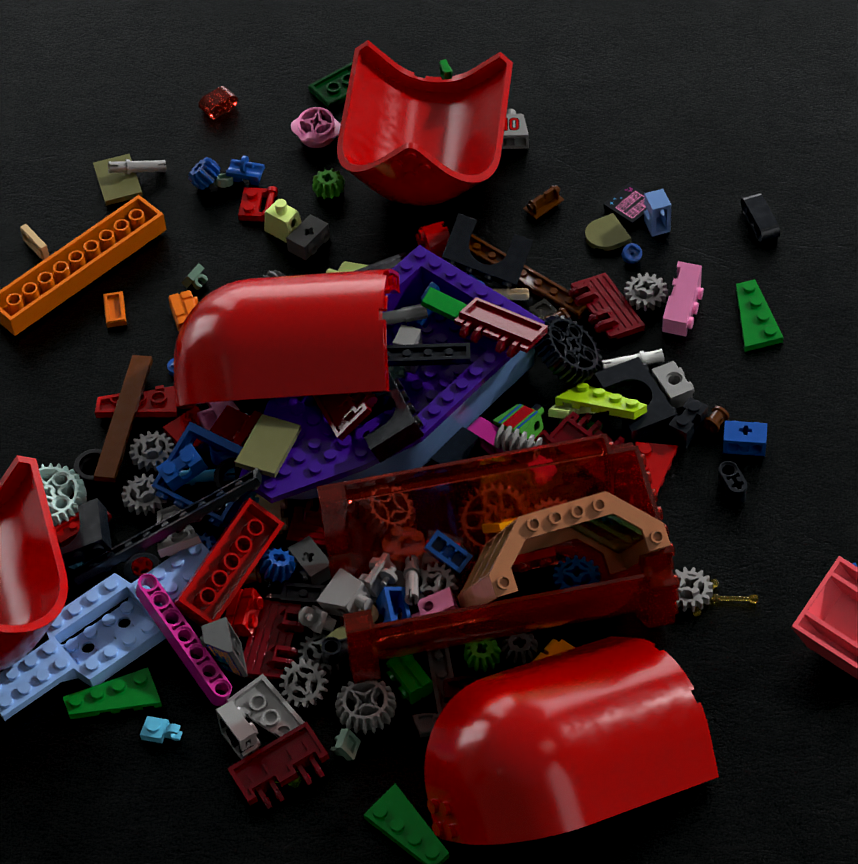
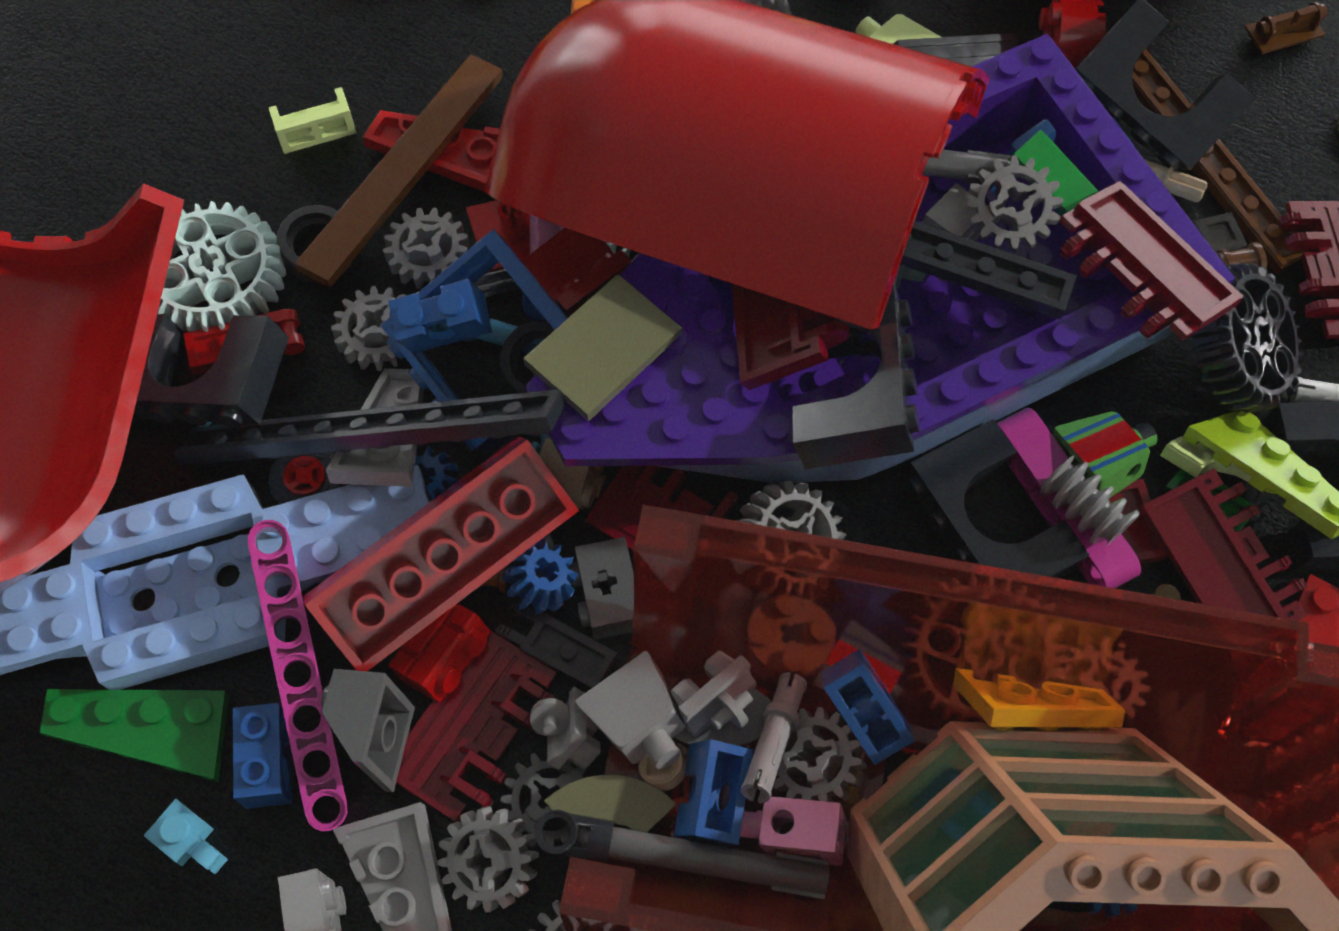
camera: 15 degrees right, 15 degrees up
none -> blue brick [233,703,292,809]
none -> yellowish green hinge [269,87,356,154]
none -> light grey gear [966,155,1063,252]

